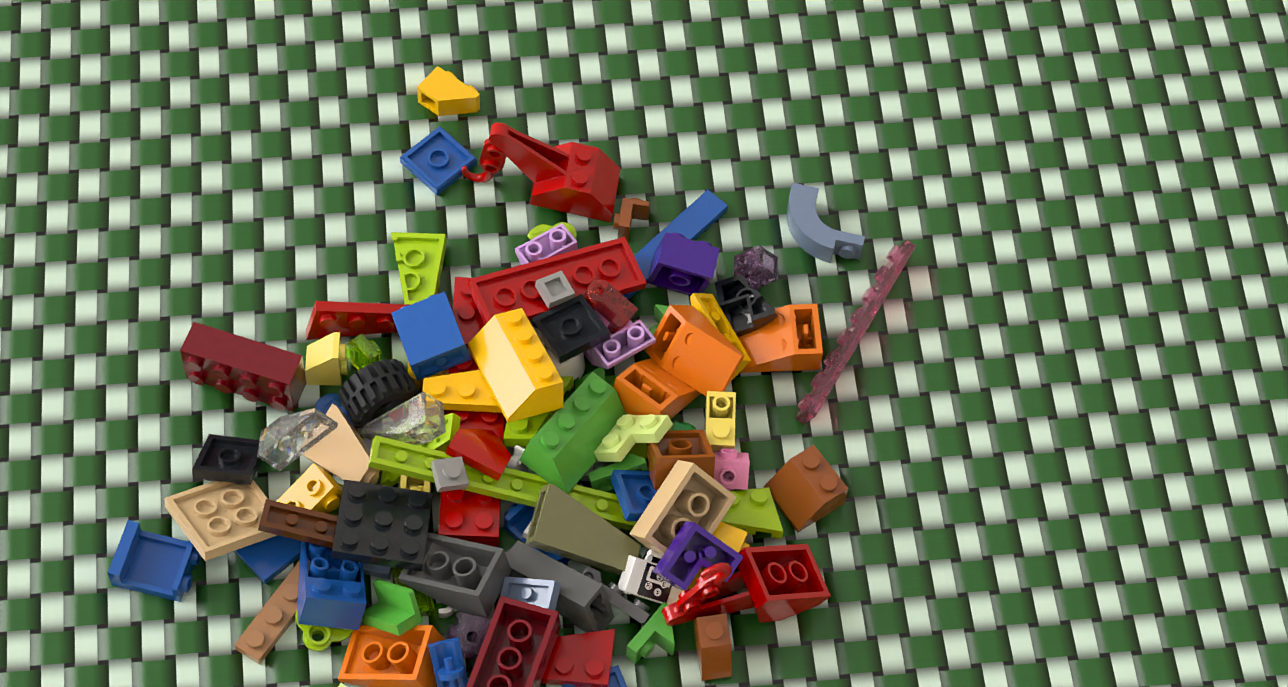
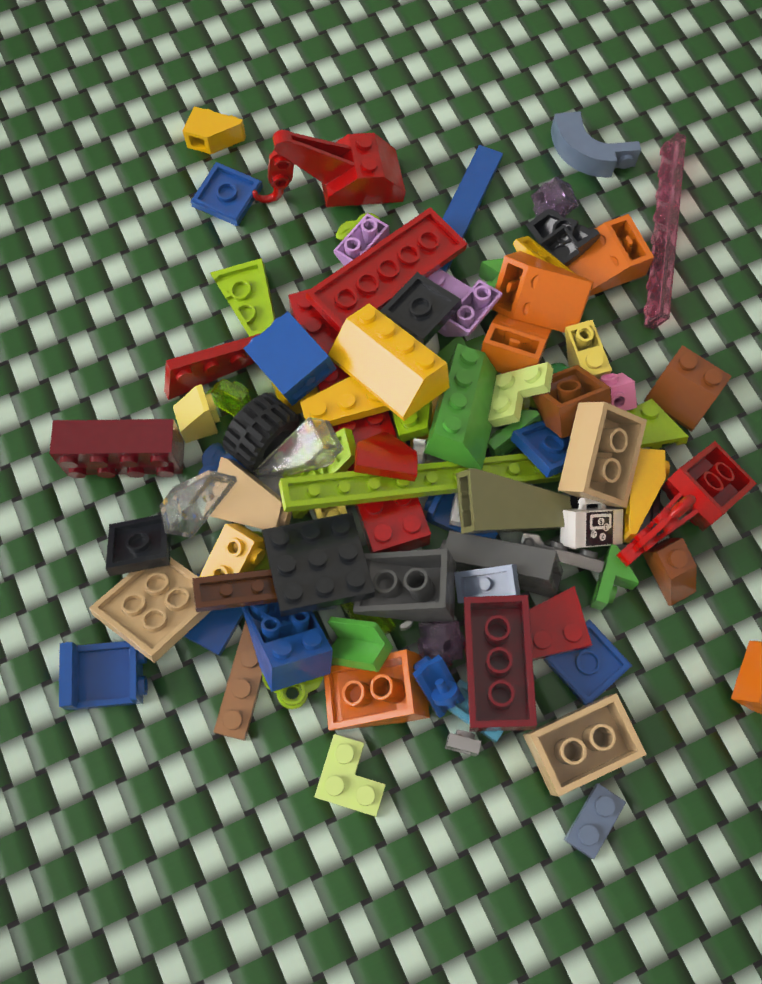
camera: 15 degrees left, 10 degrees up
light grey plate [431,456,469,492] -> none
light grey plate [535,270,575,309] -> none
clear red leg [584,279,638,335] -> none
dark orange bracket [613,198,650,242] -> none
dark purple brick [647,232,720,296] -> none
dark purple brick [652,521,743,591] -> none

